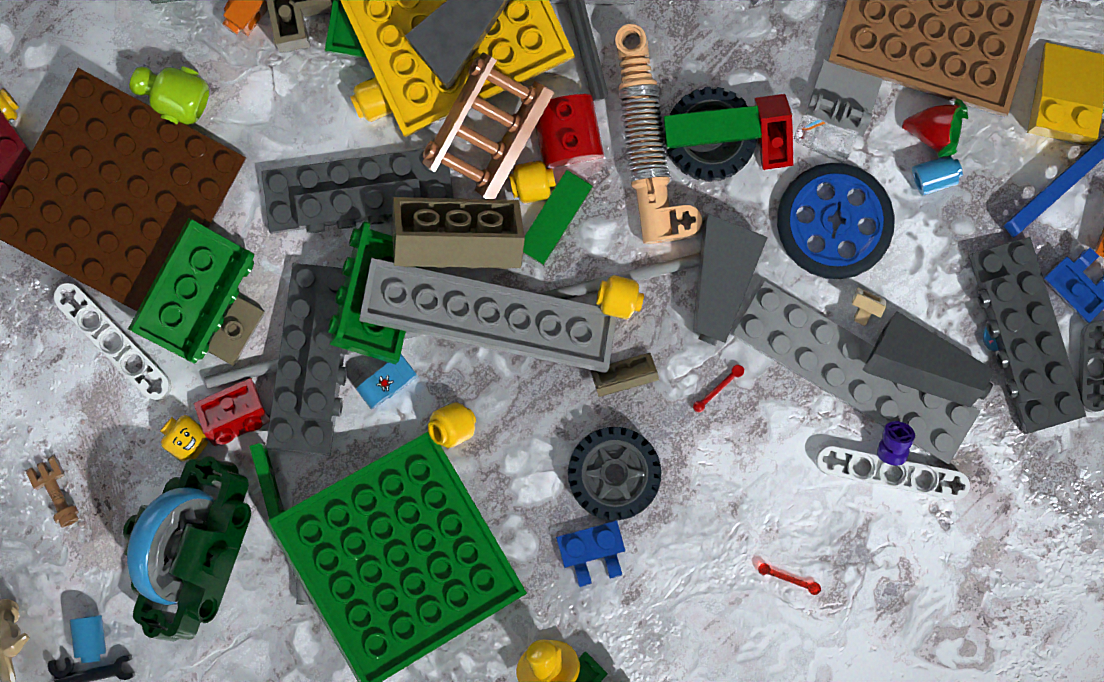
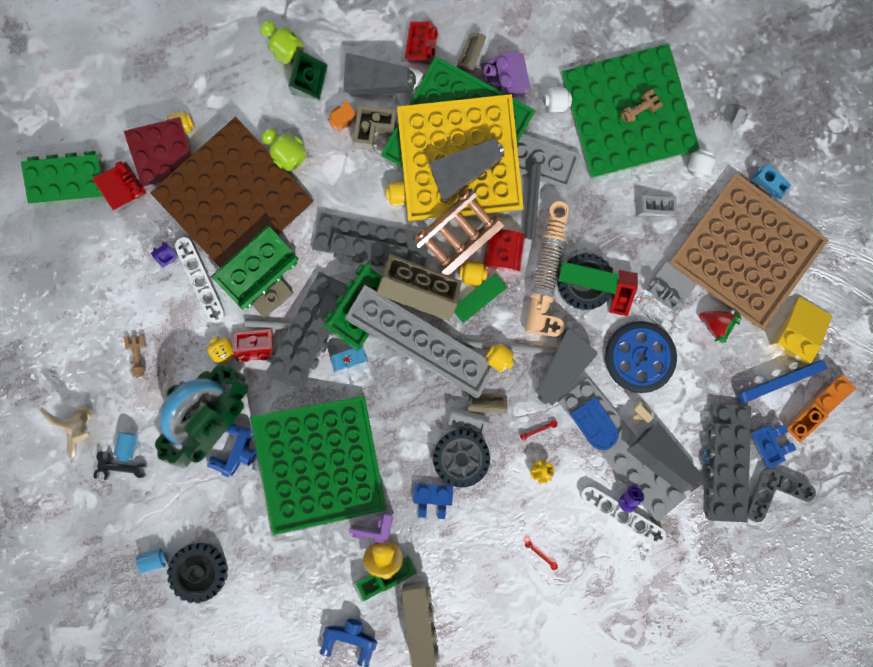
camera: 15 degrees right, 0 degrees up
green tile [249,443,284,538] -> none
yellow head [428,402,476,448] -> none
dark azure brick [912,156,963,196] -> none
none -> dark purple tile [151,242,179,268]
none -> blue connector [207,423,256,478]
none -> medium lavender bracket [348,511,394,543]
none -> light grey plate [448,407,490,435]
none -> yellow gear [530,459,554,484]
none -> blue window [570,397,618,450]

